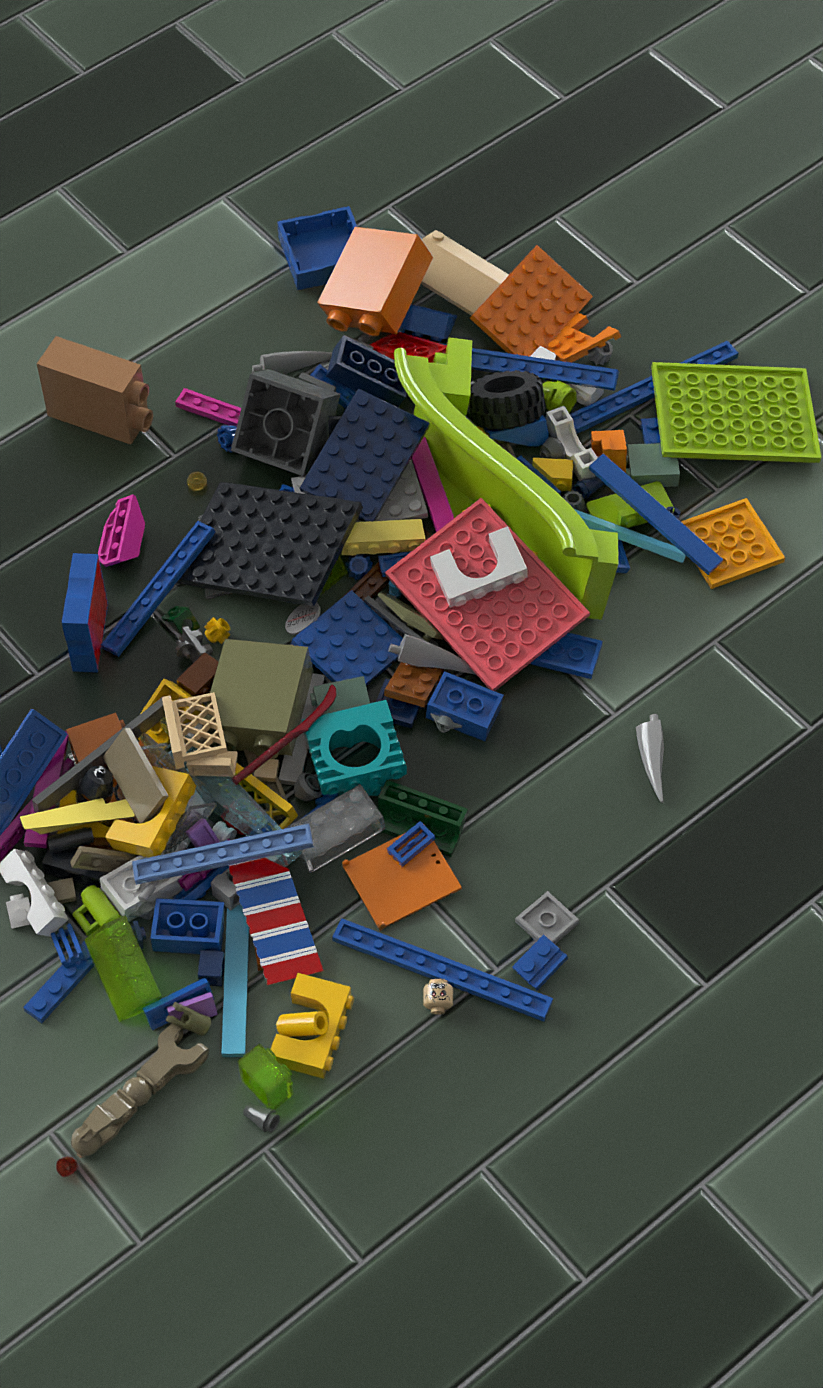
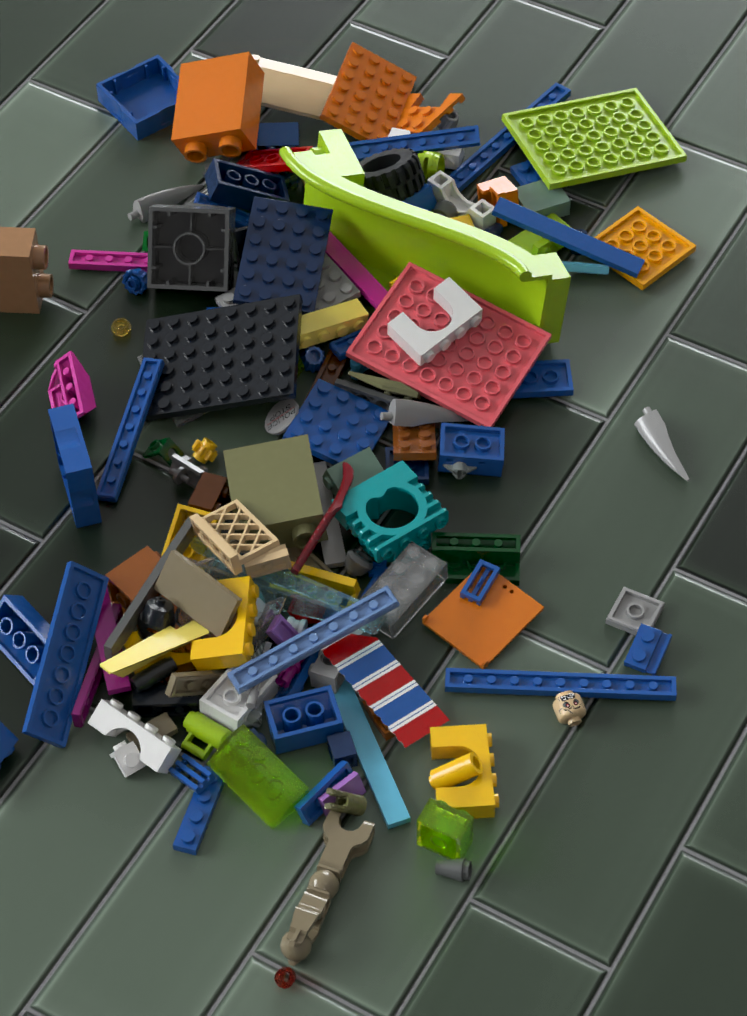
camera: 20 degrees left, 5 degrees down
tan tile [254,759,279,782] -> none

